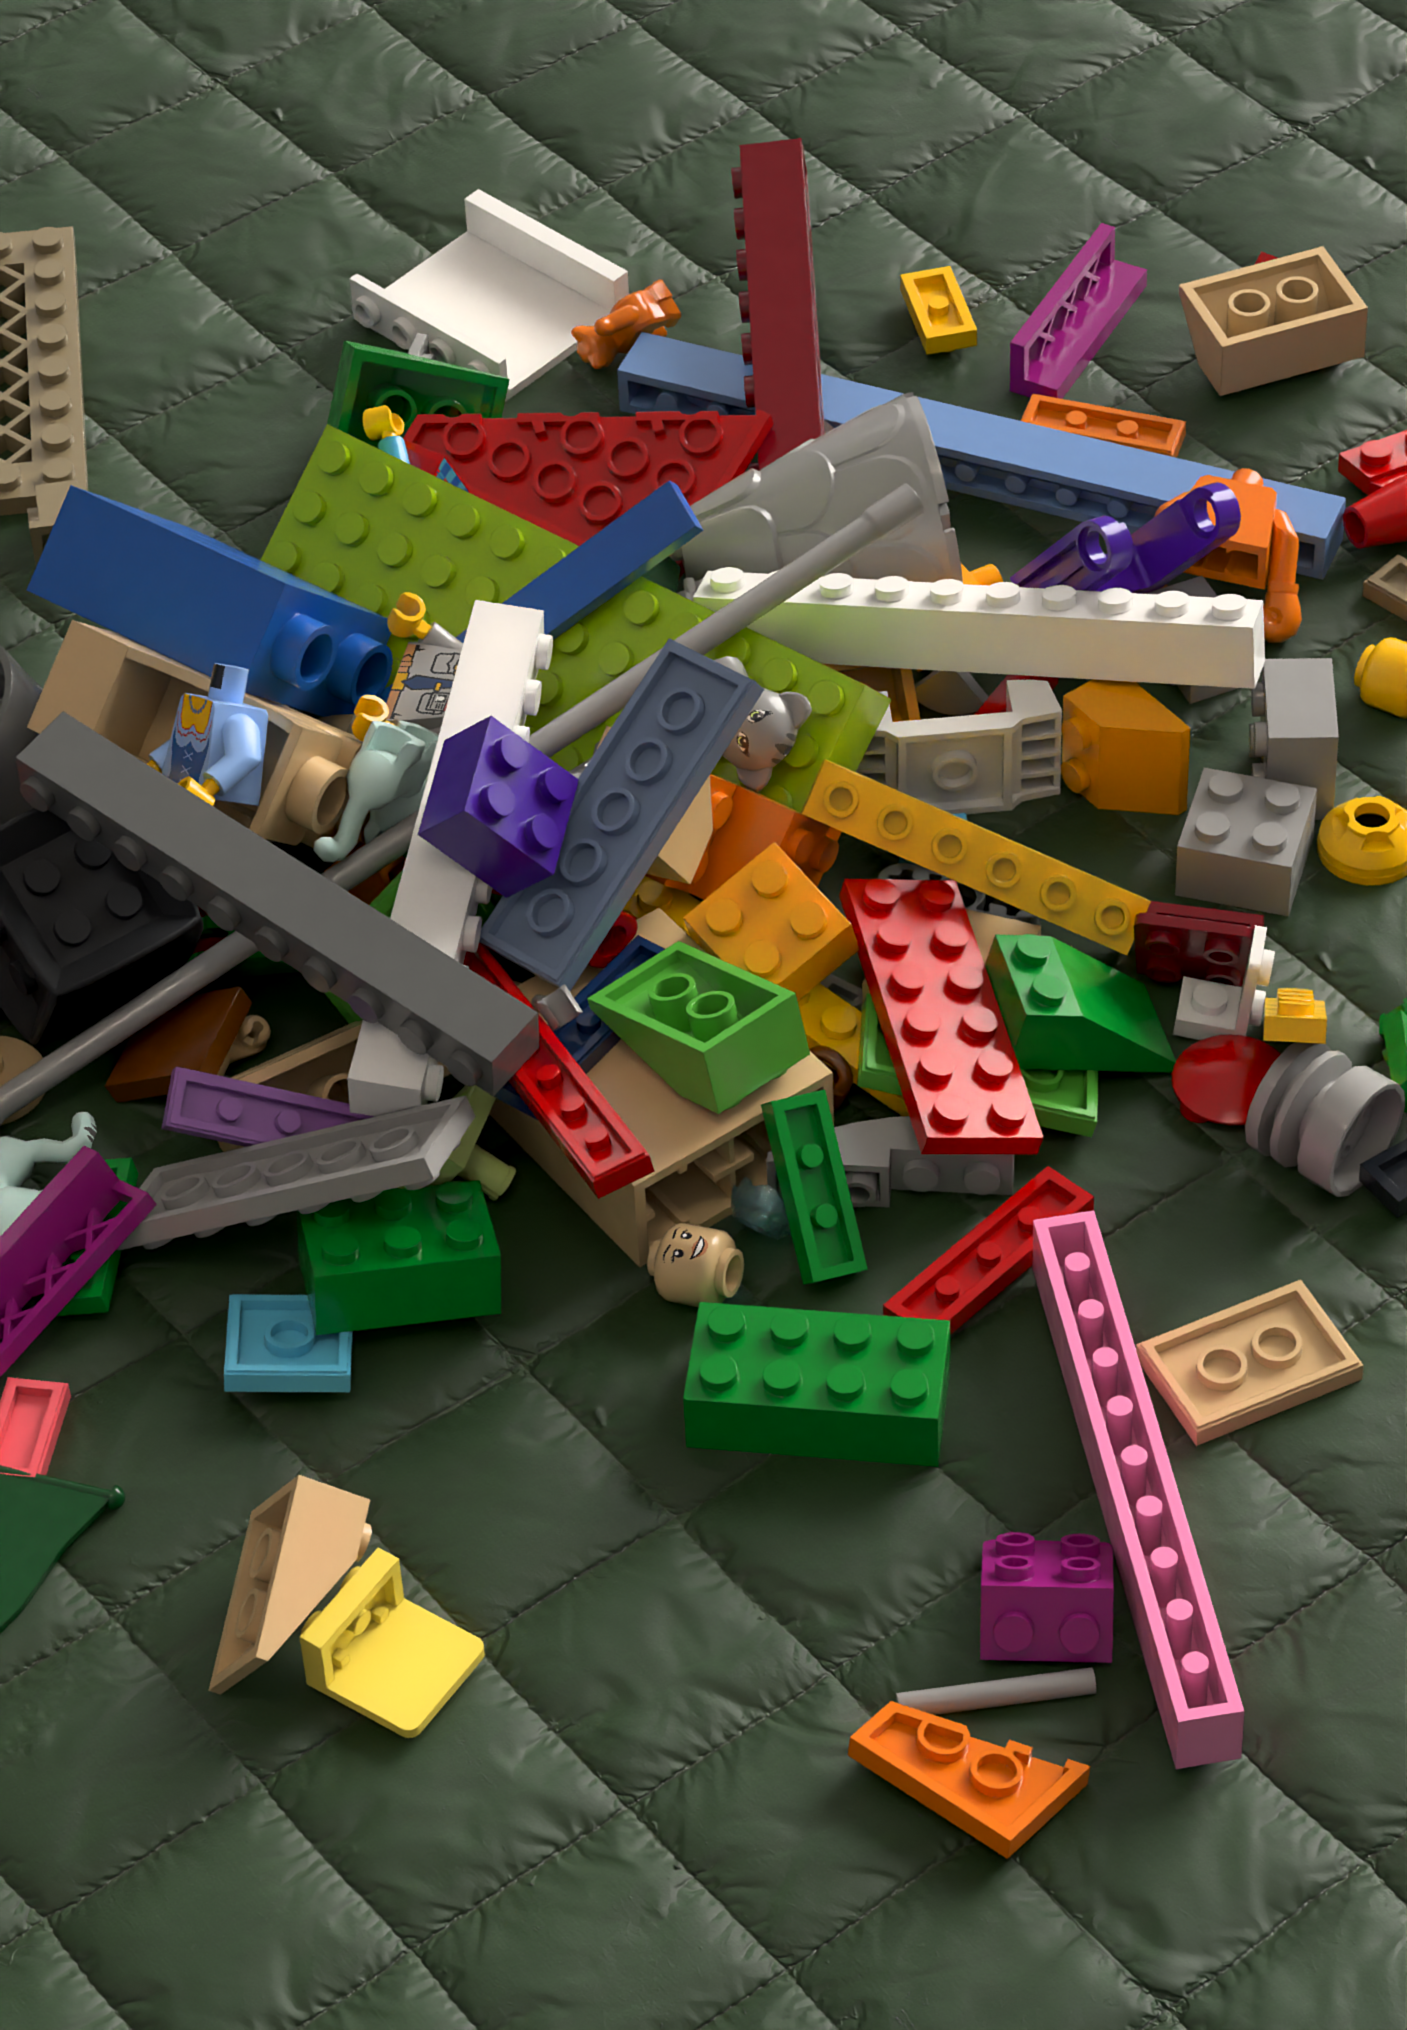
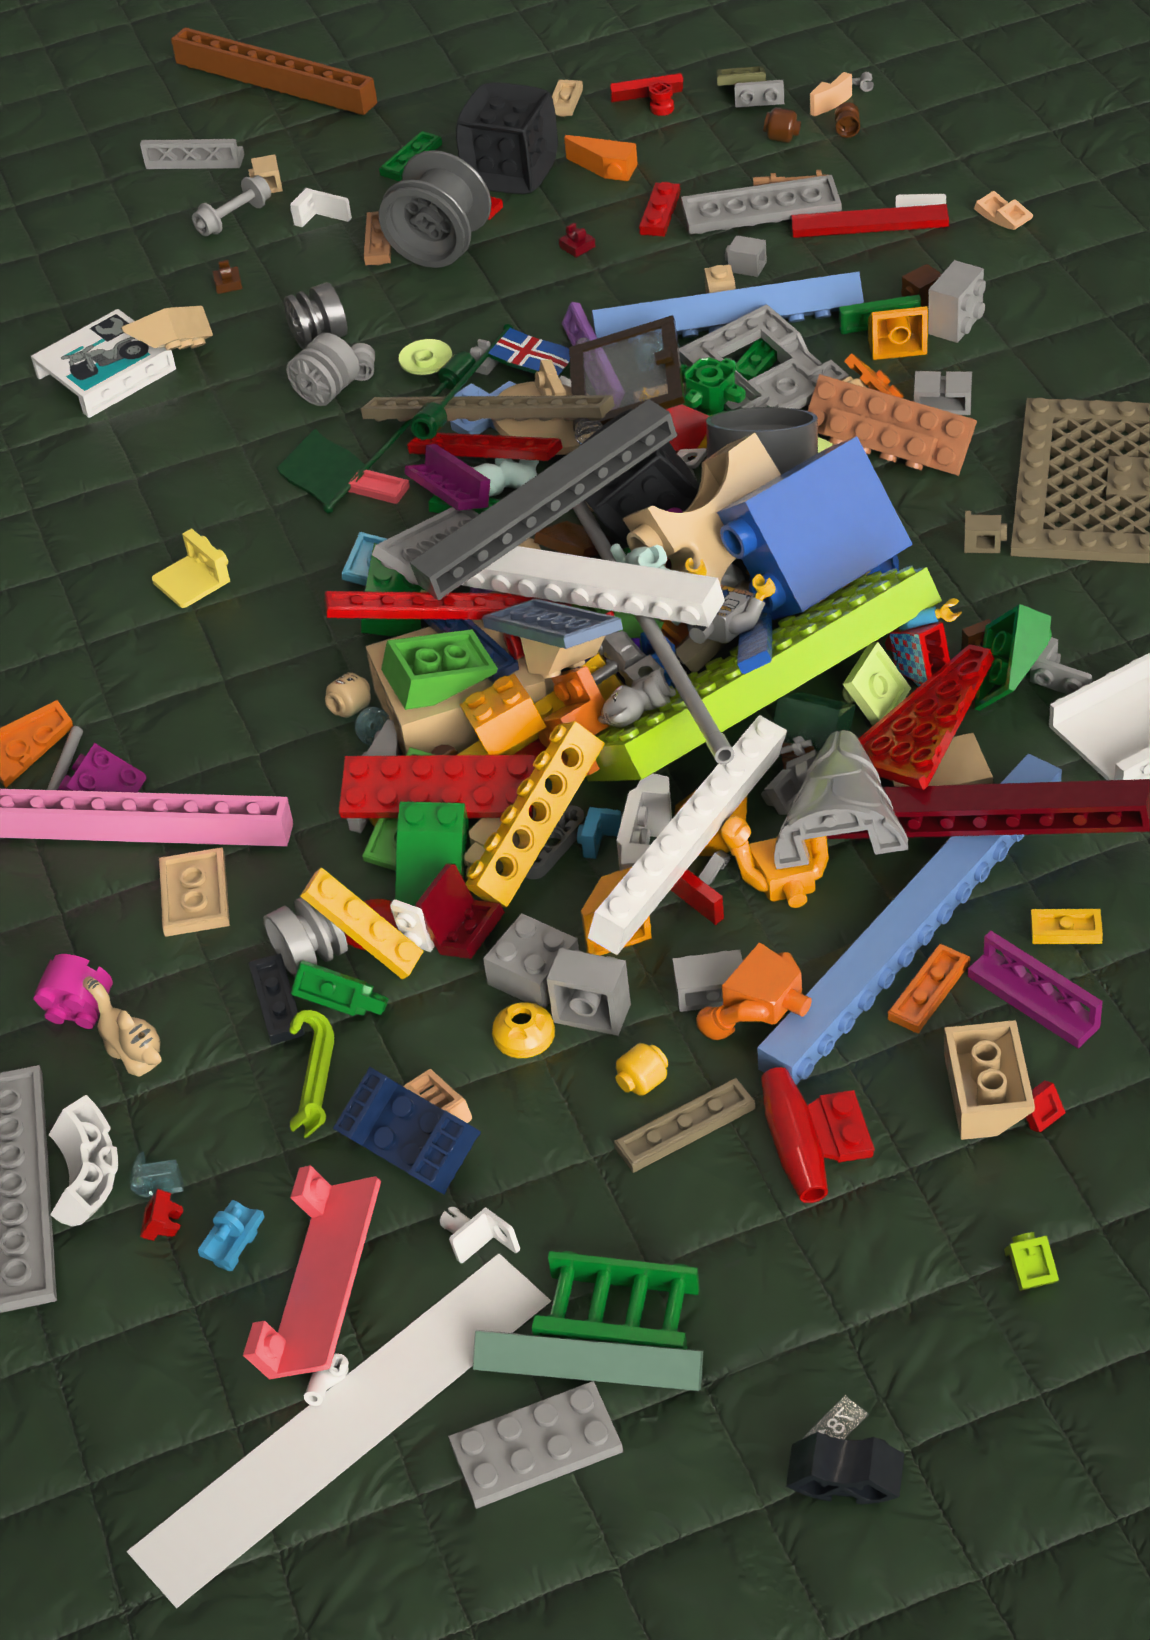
camera: 110 degrees right, 0 degrees up
light blue torso [147,663,268,806] -> none
tan slope [209,1475,371,1695] -> none
dark purple brick [417,715,579,898] -> none
light grey hand [532,984,583,1031] -> none
orange animal [571,279,681,369] -> none
green brick [683,1302,950,1467] -> none
green plate [761,1090,868,1285] -> none
red plate [883,1166,1094,1335] -> none
dark purple plate [1010,482,1241,594] -> none

